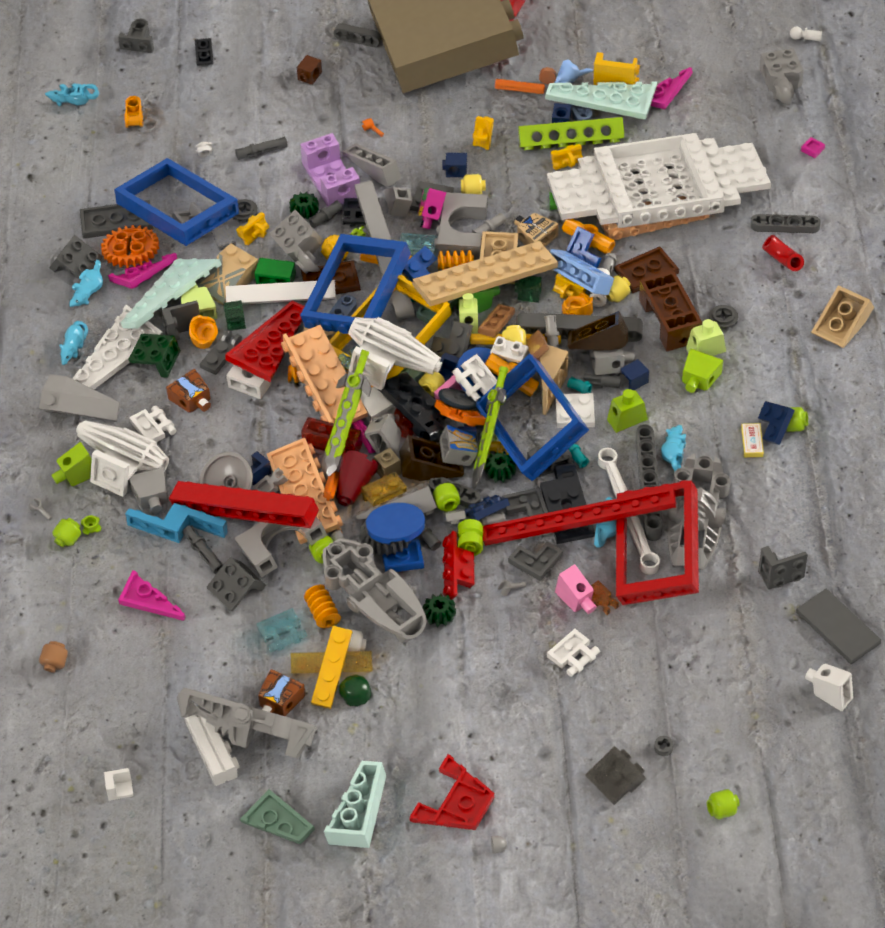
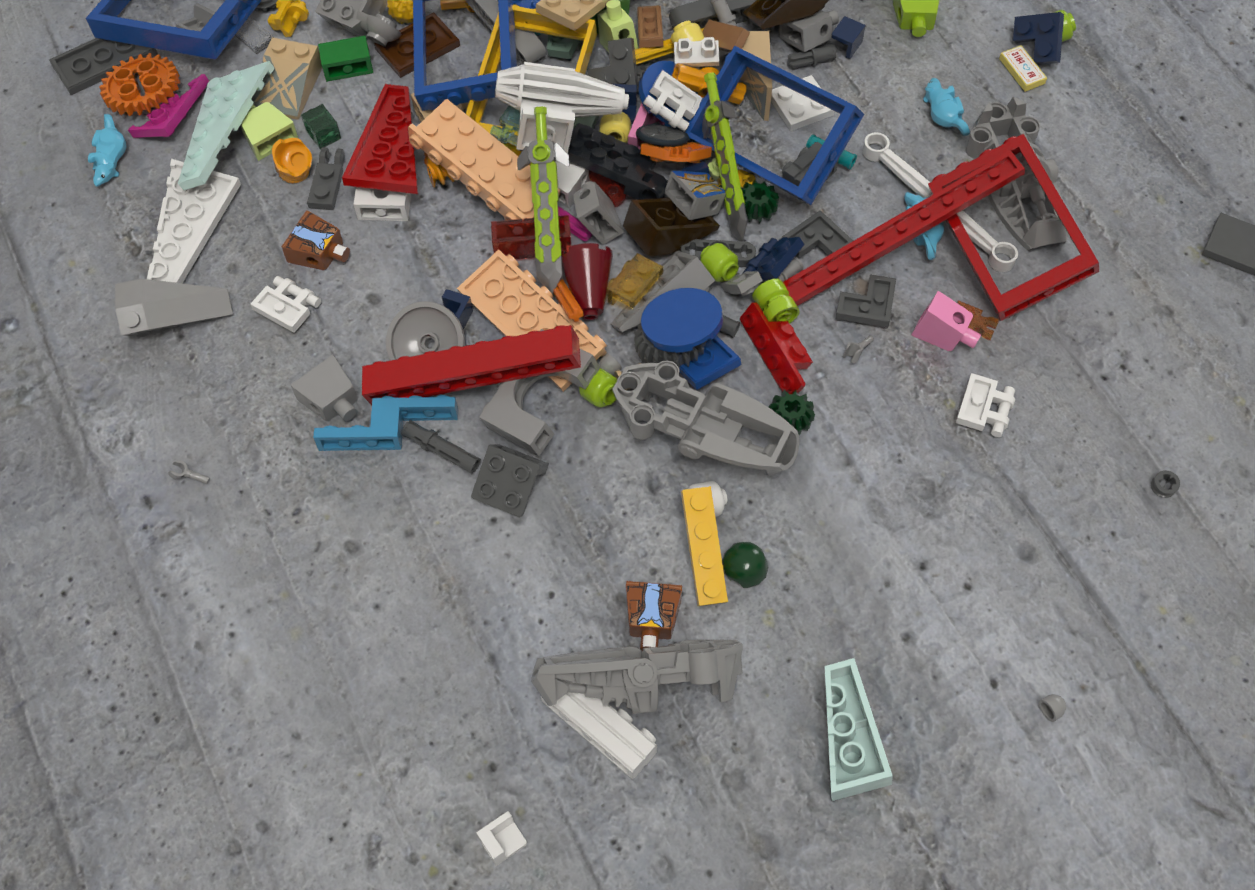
camera: 25 degrees left, 10 degrees up
medium nougat head [39,641,68,673] -> none
dark grey bracket [49,235,102,278] -> none
lime torso [51,442,92,487] -> none
lime head [52,518,81,547] -> none
medium azure animal [59,321,88,365] -> none
white piece [76,420,169,497] -> none
lime plate [81,515,102,535] -> none
dark pink wing [118,570,186,621] -> none
dark green bracket [128,334,181,378] -> none
dark grey bracket [162,300,200,341] -> none
white tile [225,280,336,305] -> none
sand green wing [240,789,315,845] -> none
light grey plate [253,468,288,492] -> none
clear light blue plate [256,608,307,652] -> none
clear yellow plate [291,651,373,674] -> none
light orange piece [304,584,341,628] -> none
sand blue plate [329,295,357,316] -> none
dark tan brick [374,448,401,483] -> none
red wing [410,754,495,830] -> none
black hinge [540,462,595,544] -> none
teal pin [567,376,592,394] -> none
clear smoke plate [585,746,646,805] -> none
lime torso [607,389,648,433] -> none
dark grey beam [636,424,663,541] -> none
dark grey bracket [758,546,808,590] -> none

